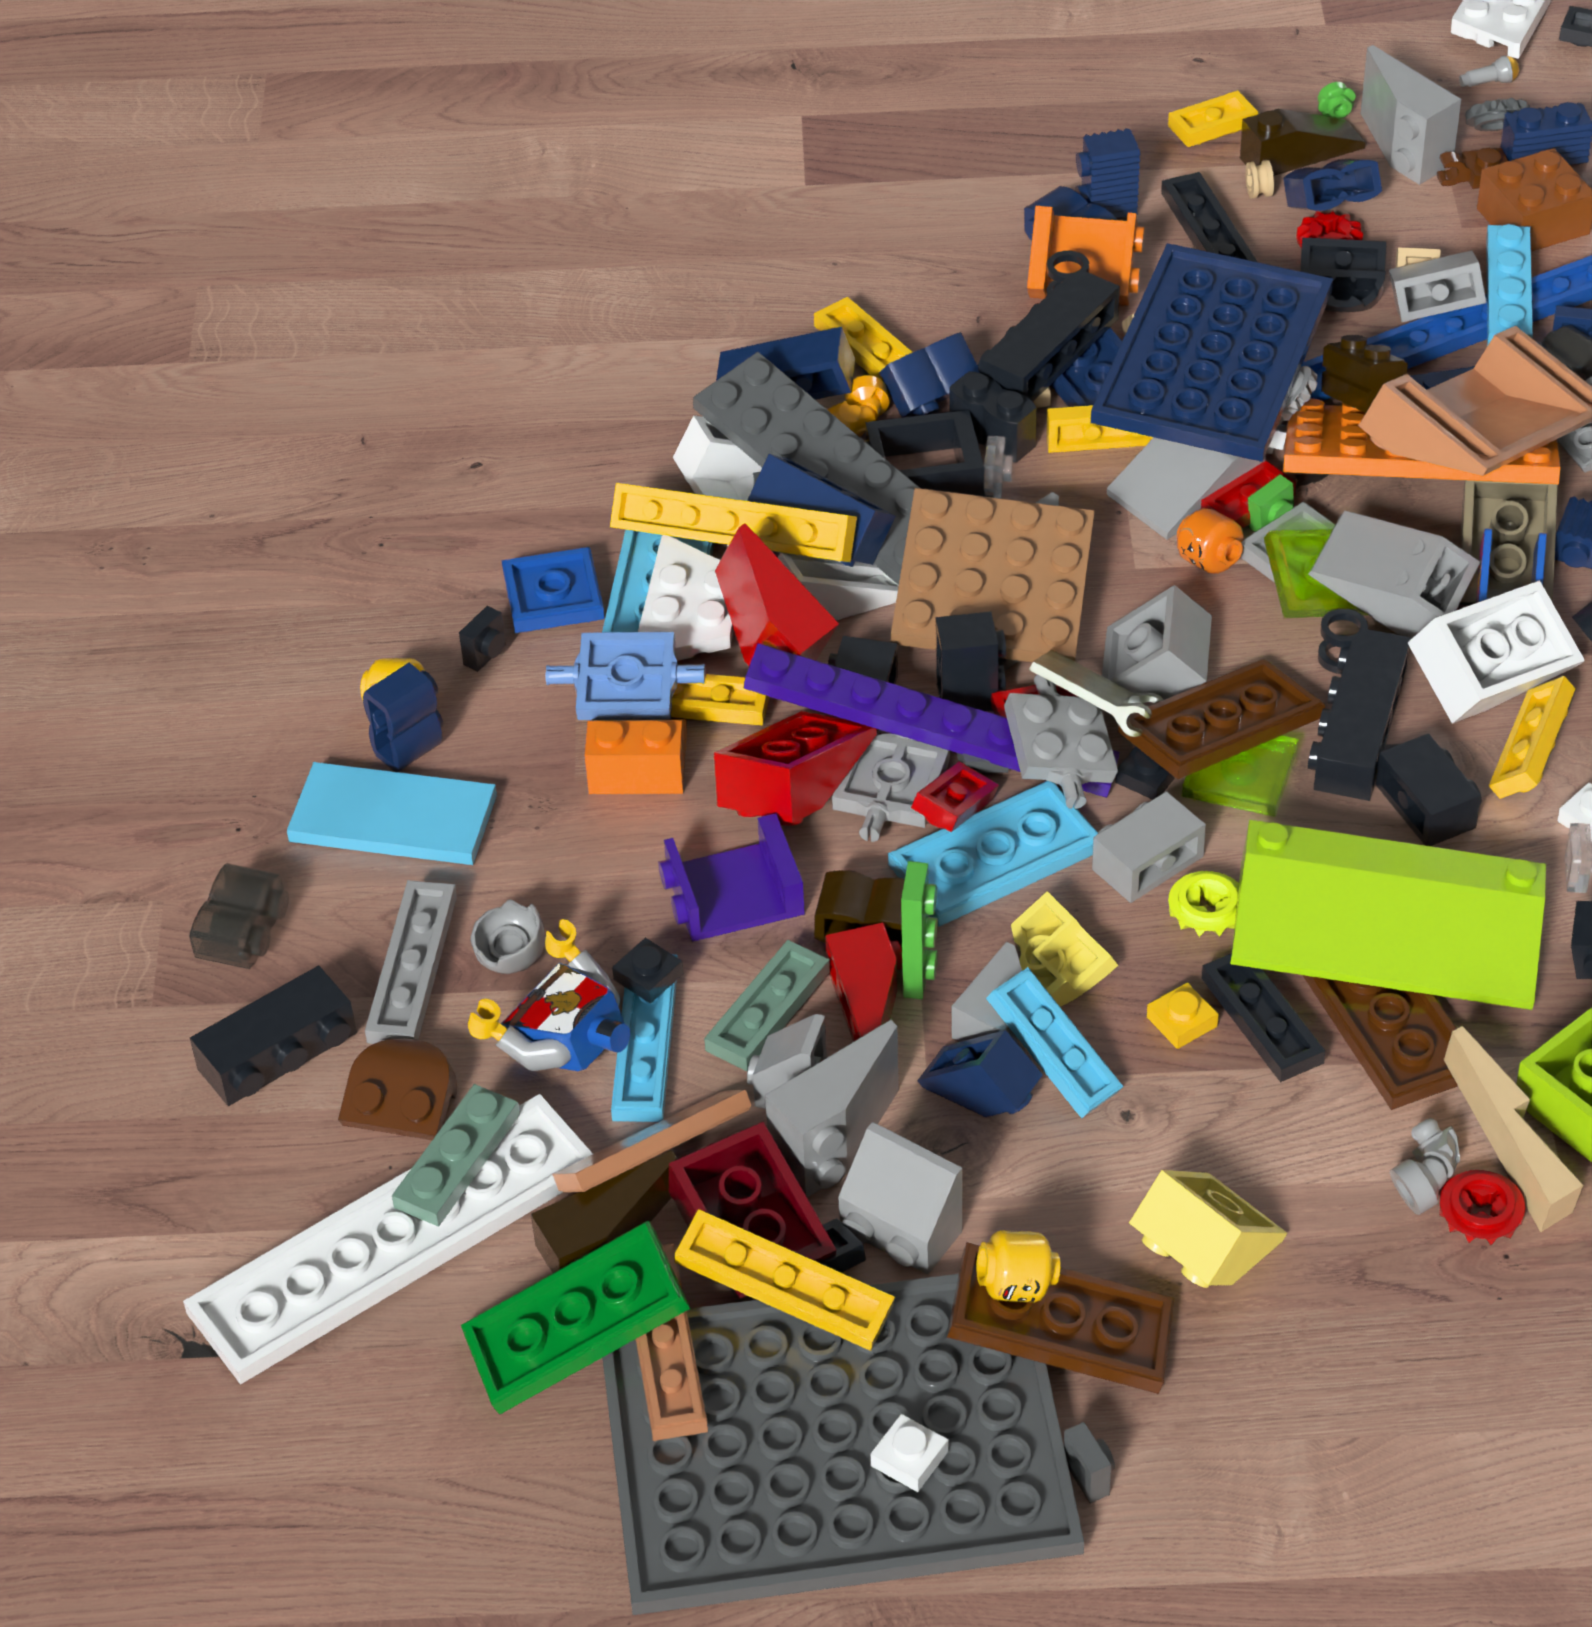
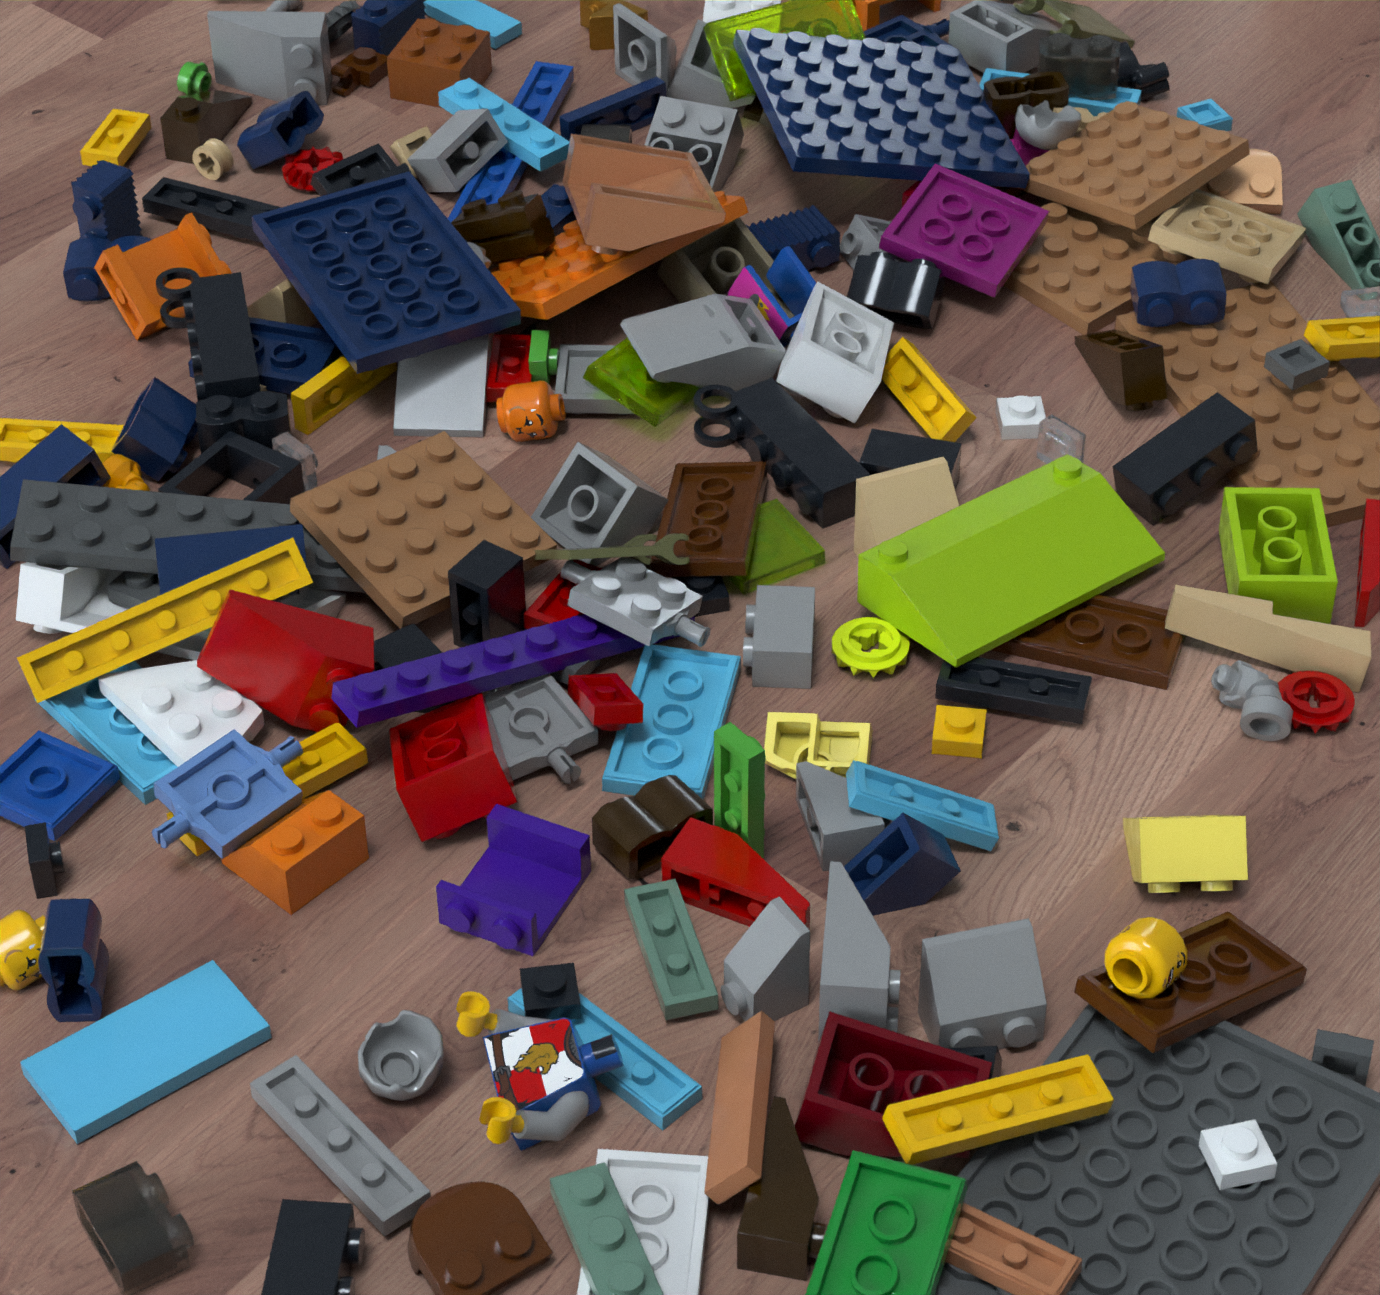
camera: 50 degrees left, 5 degrees down
none -> tan slope [854,456,959,557]

